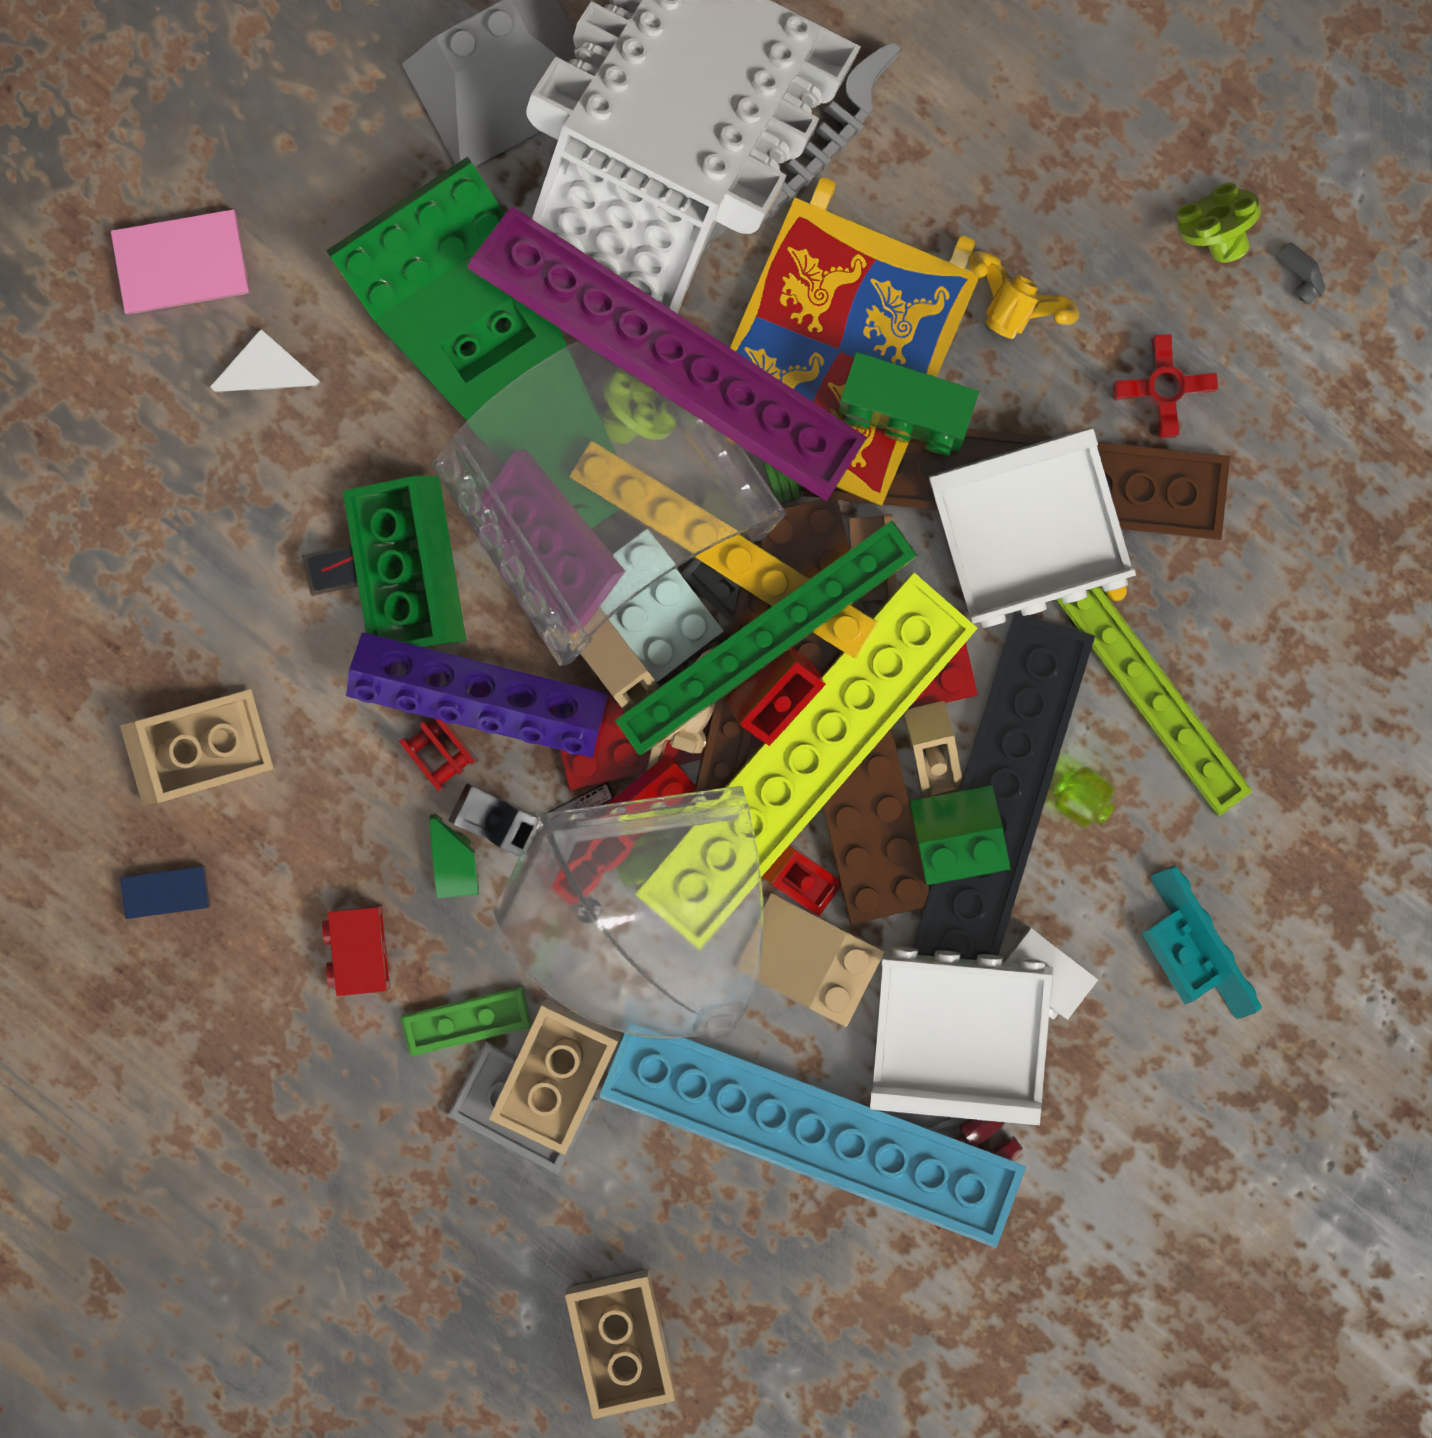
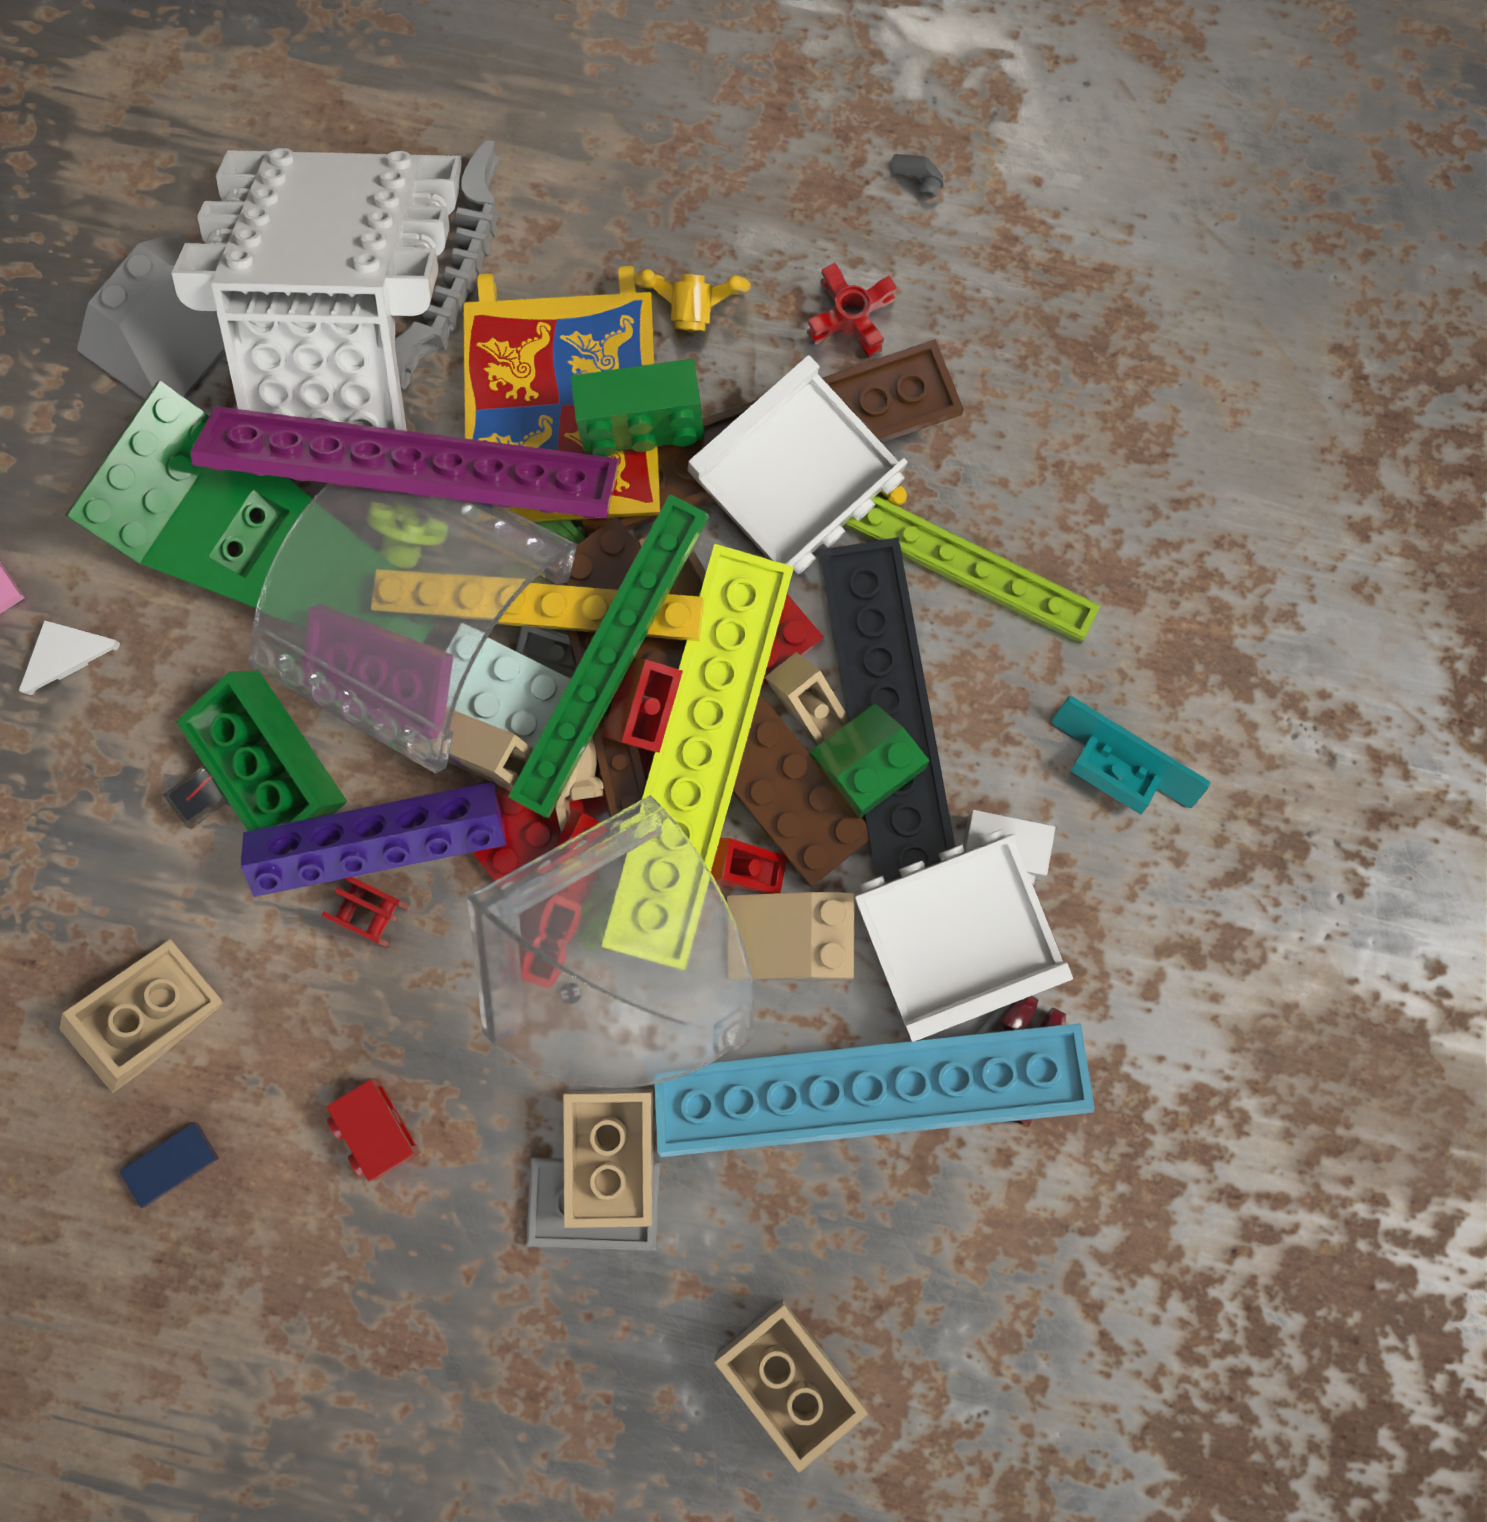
camera: 25 degrees left, 10 degrees down
bright green tile [400,986,533,1057] -> none
green slope [429,814,479,898] -> none
black brick [448,783,554,864] -> none
clear neon green head [1052,766,1116,829] -> none
lime plate [1176,183,1261,263] -> none

